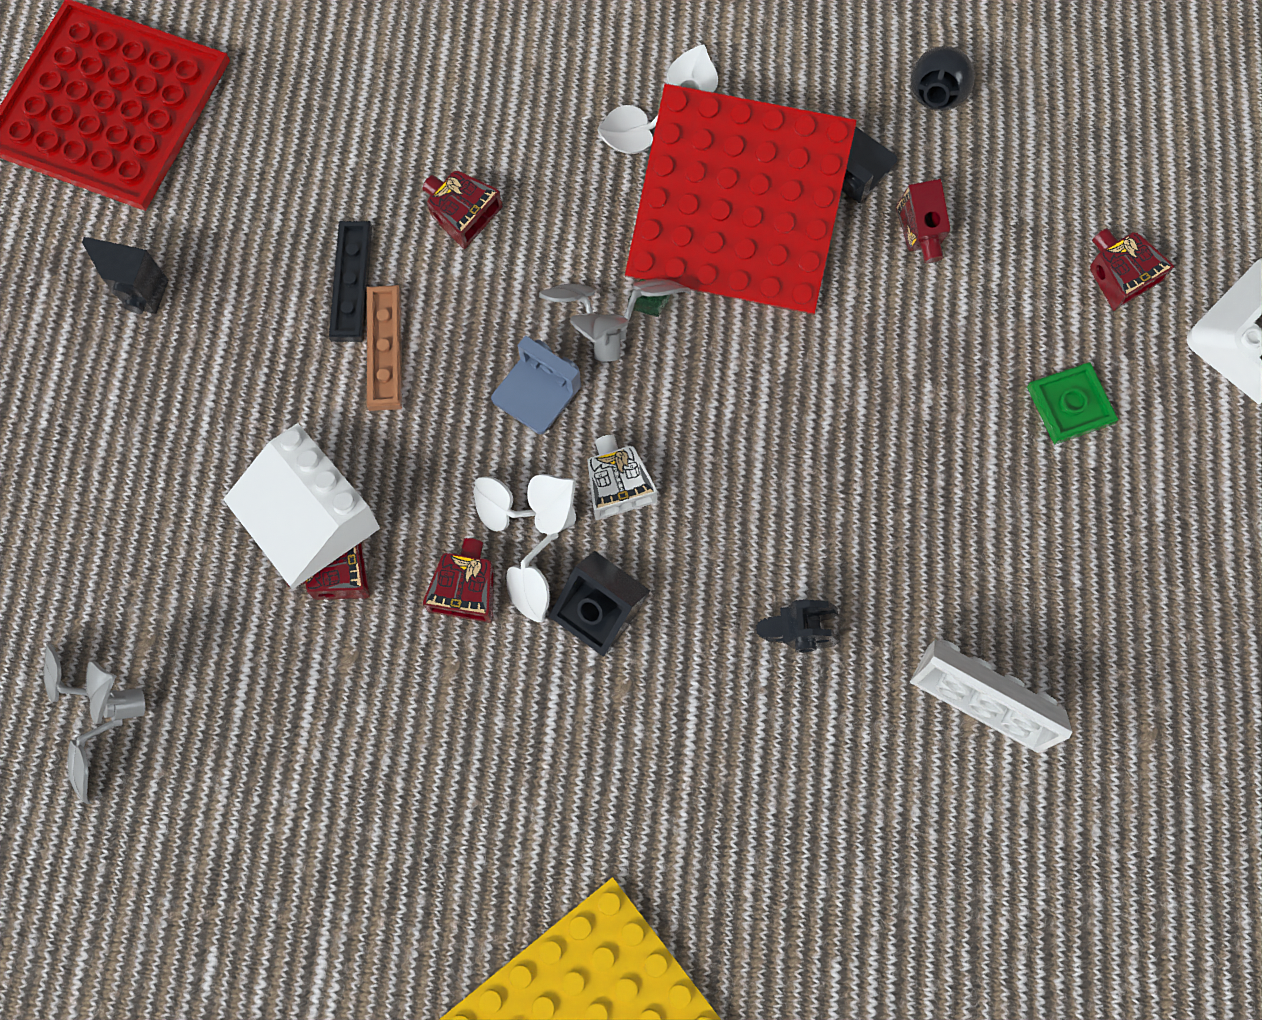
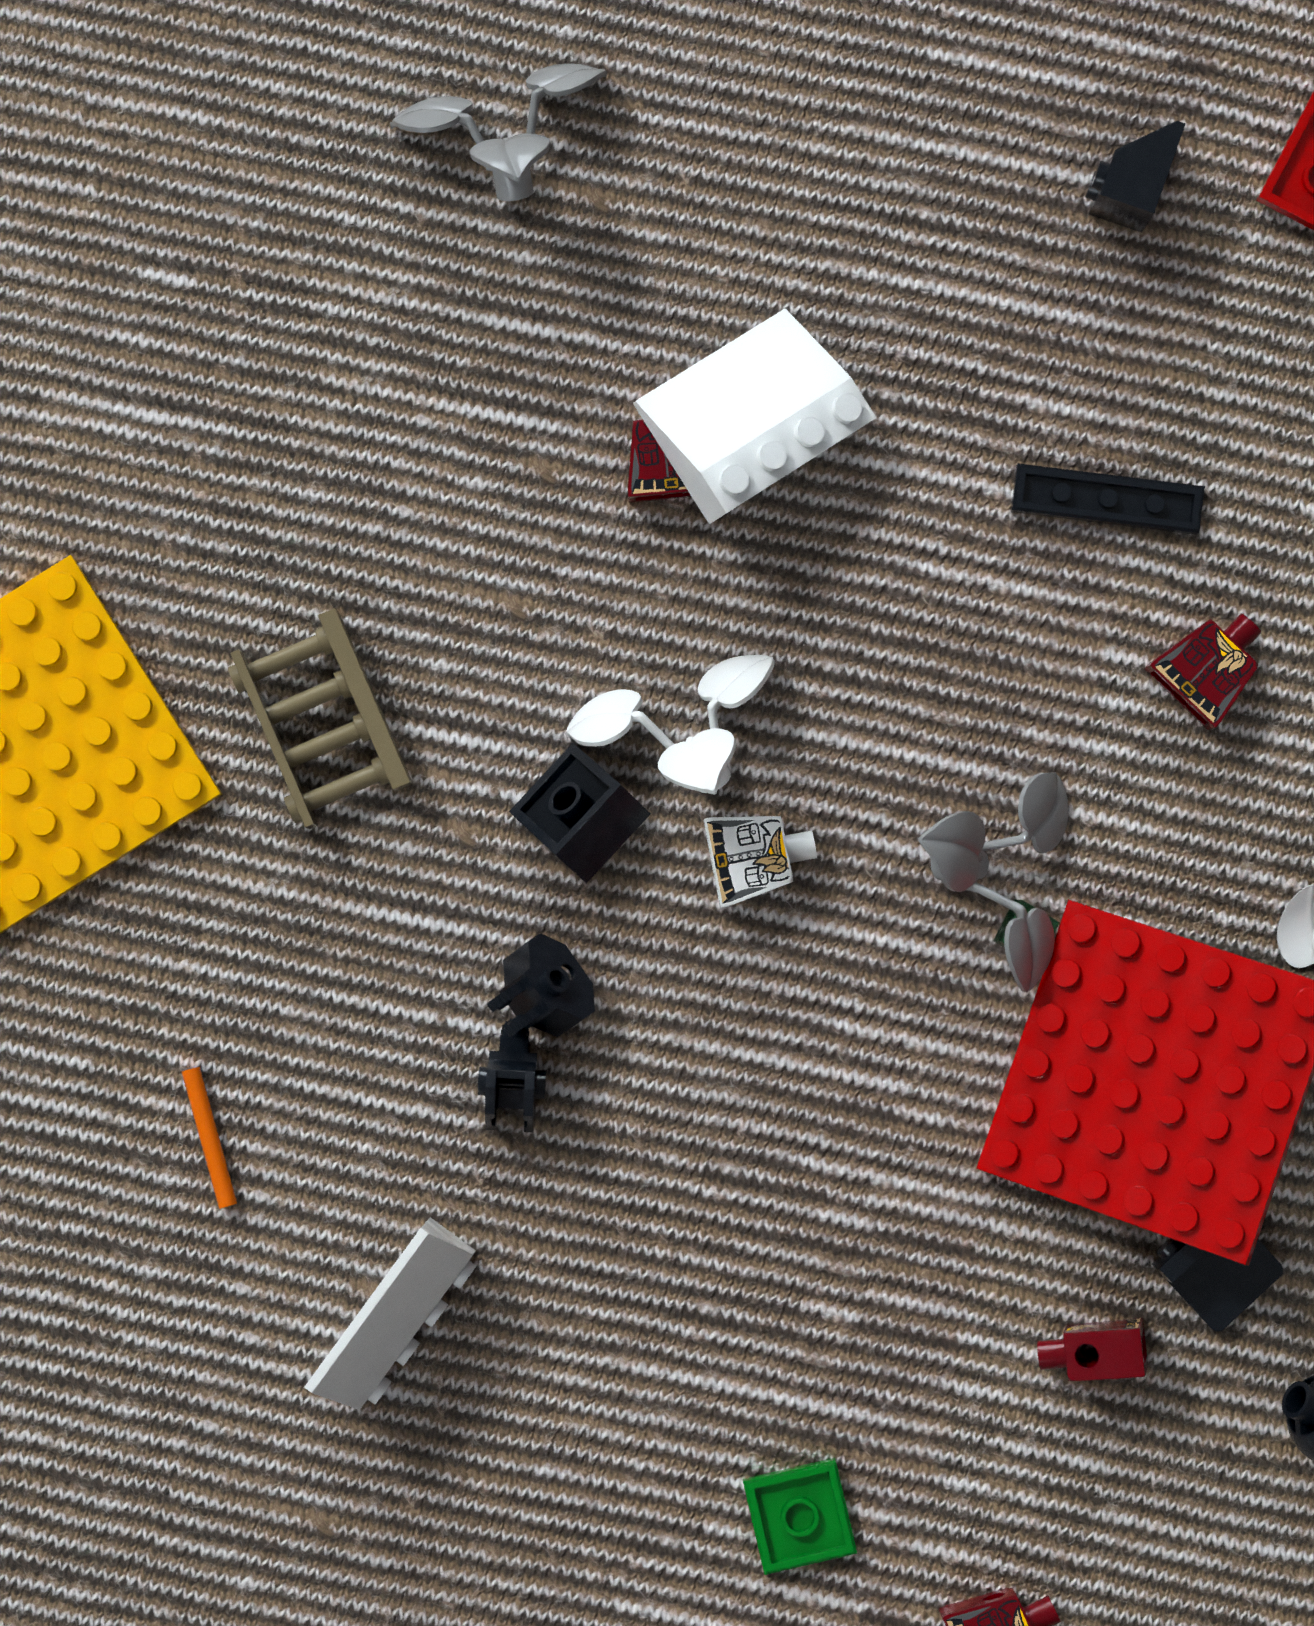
camera: 95 degrees right, 15 degrees up
nougat tile [367,285,402,411] -> none
dark red torso [423,538,495,623] -> none
sand blue bracket [491,335,581,434] -> none
none -> orange bar [182,1067,237,1209]
none -> dark tan fence [228,608,413,829]
none -> black hinge [487,933,595,1038]

